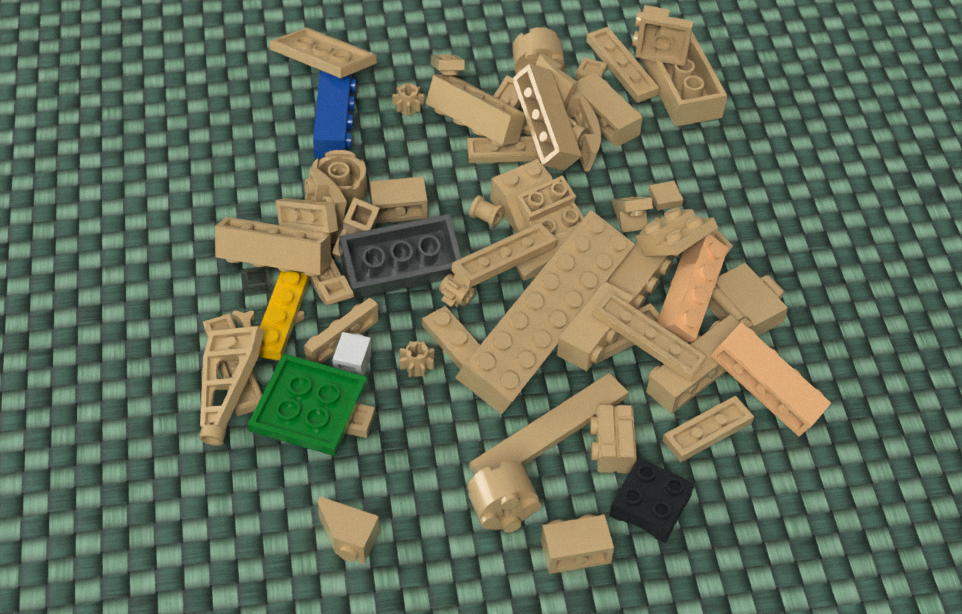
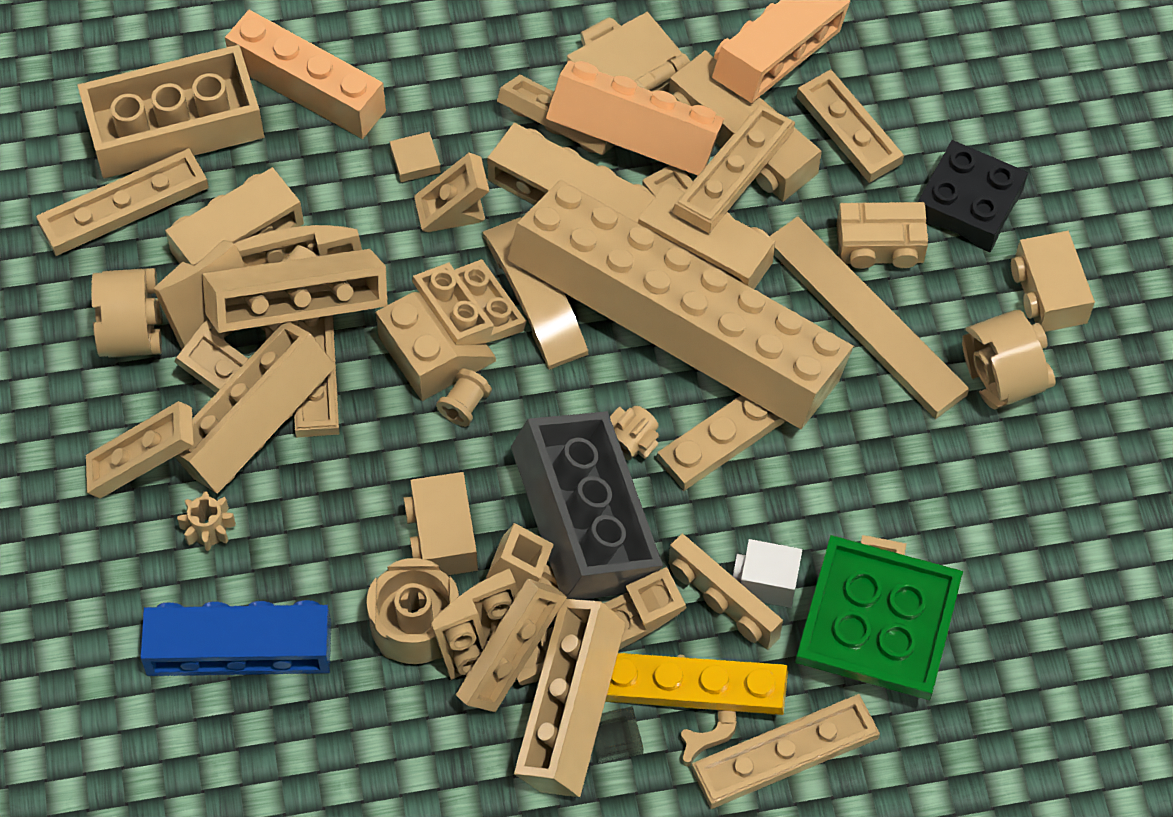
camera: 90 degrees left, 10 degrees up
tan plate [199,326,264,446] -> none
tan tile [270,27,377,78] -> none
tan slope [317,496,379,564] -> none
tan gear [399,341,434,377] -> none
tan plate [451,223,558,288] -> none
tan tile [575,57,607,80] -> none
tan plate [632,5,694,66] -> none
tan plate [636,207,718,256] -> none
none -> light nougat brick [225,10,386,139]

